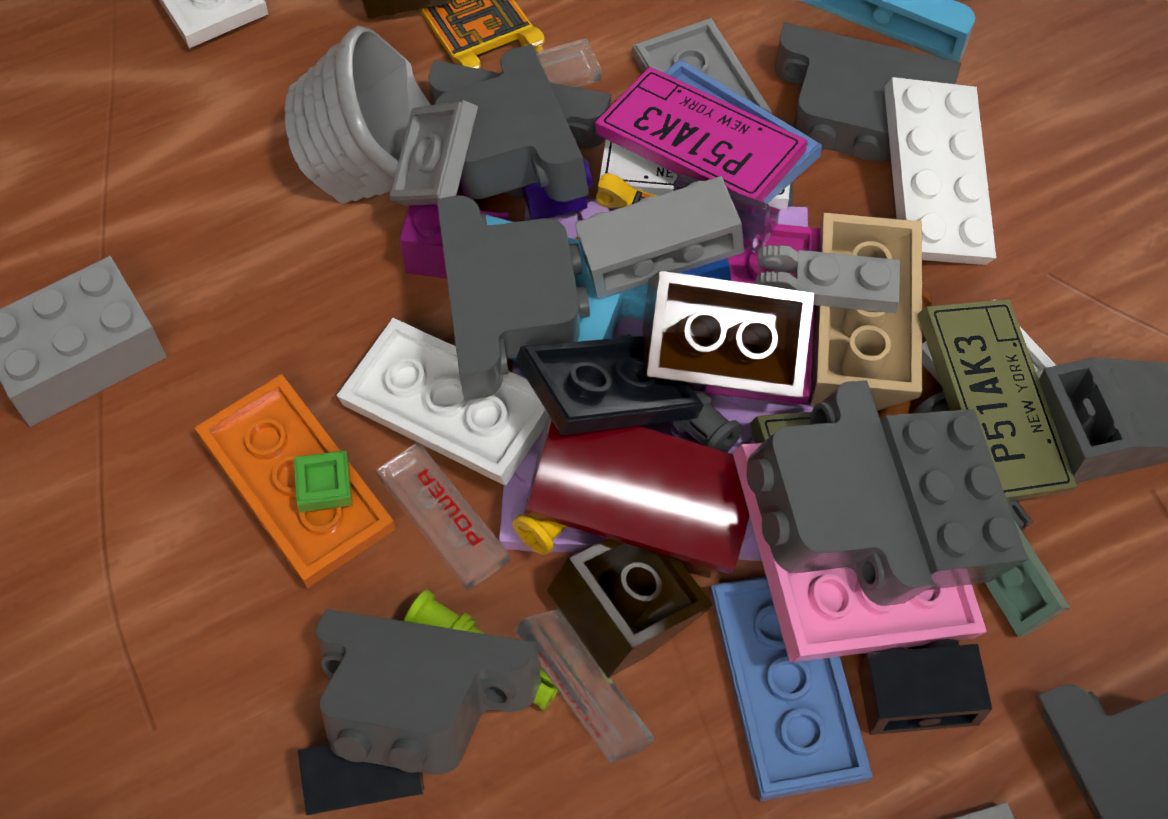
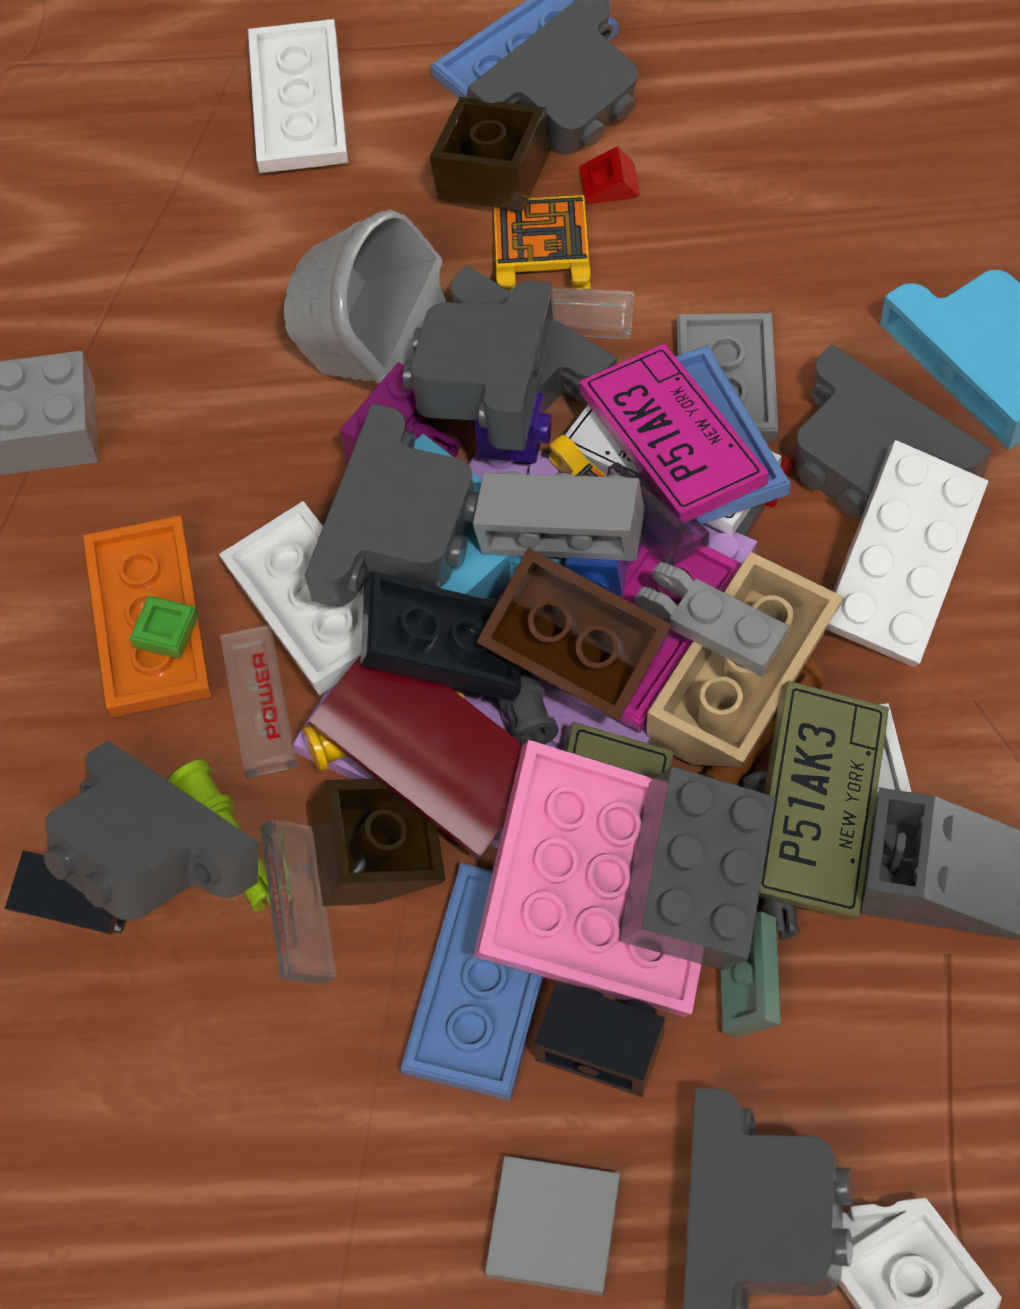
camera: 30 degrees right, 0 degrees up
light grey tile [390,100,478,206] -> none
dark grey brick [747,380,934,606] -> none

